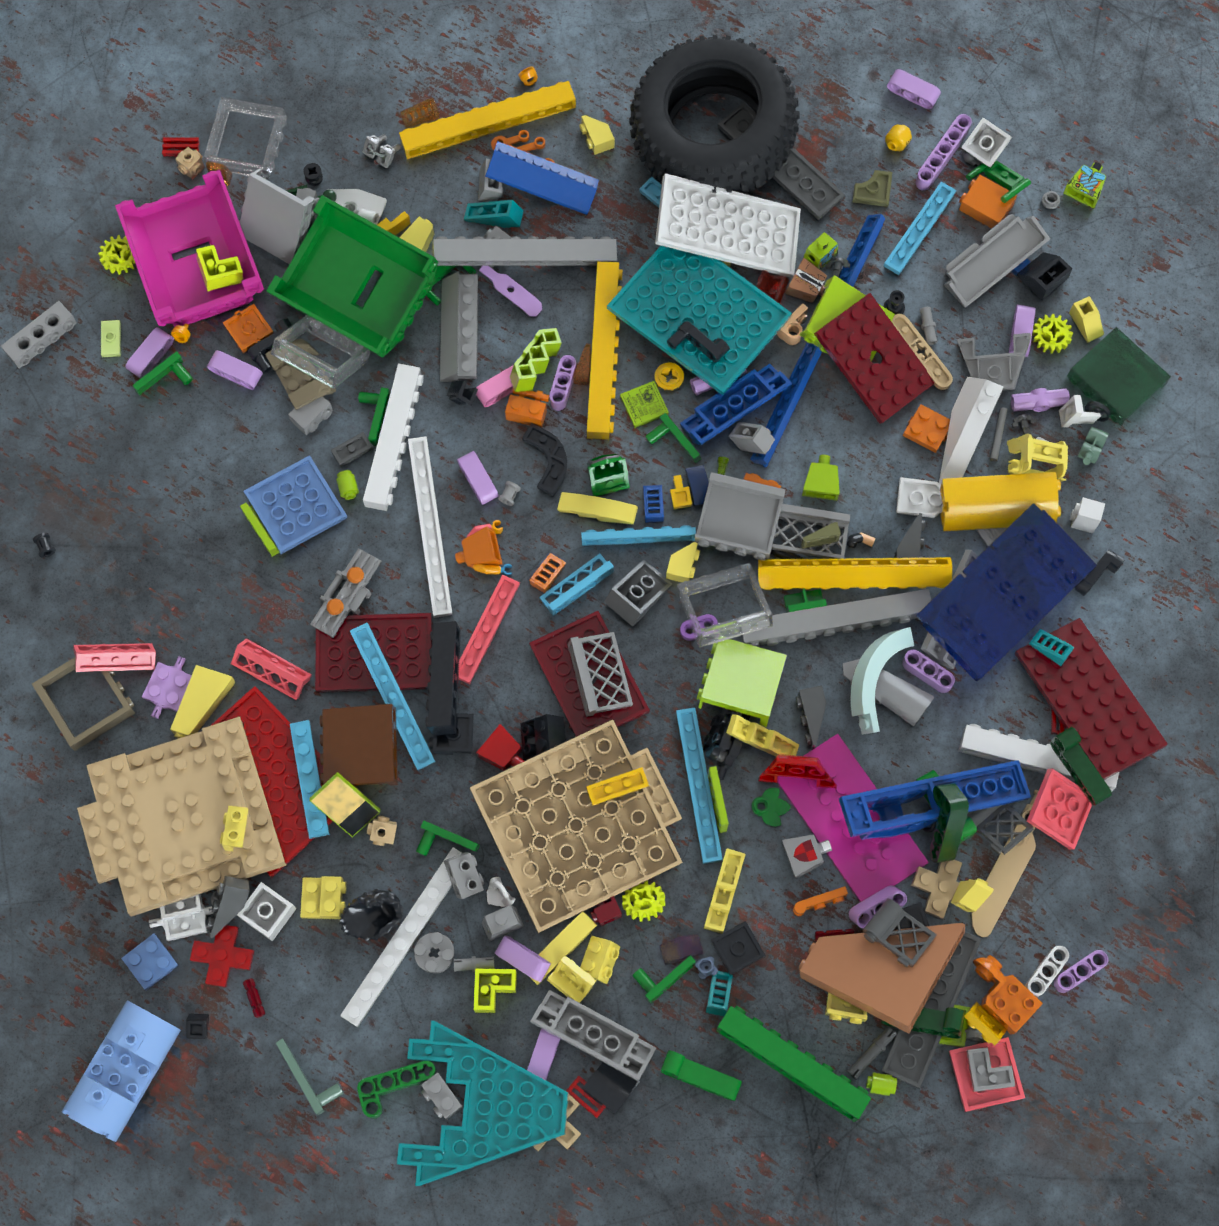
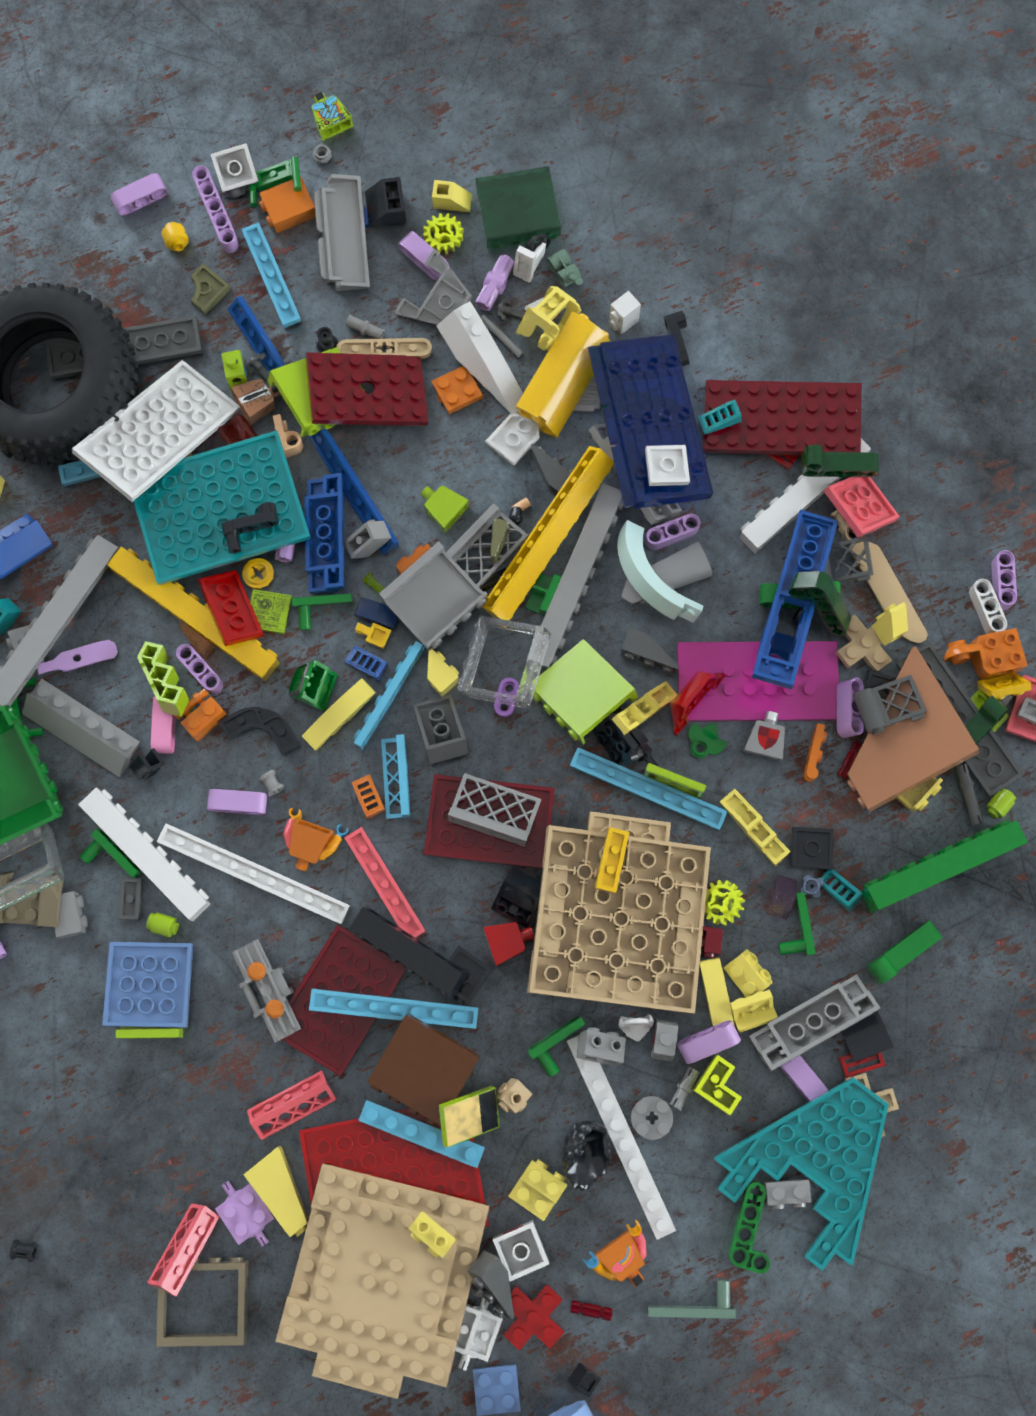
camera: 55 degrees left, 5 degrees up
none -> red tile [198,570,264,646]
none -> torso [582,1220,647,1287]
none -> white plate [645,445,690,486]

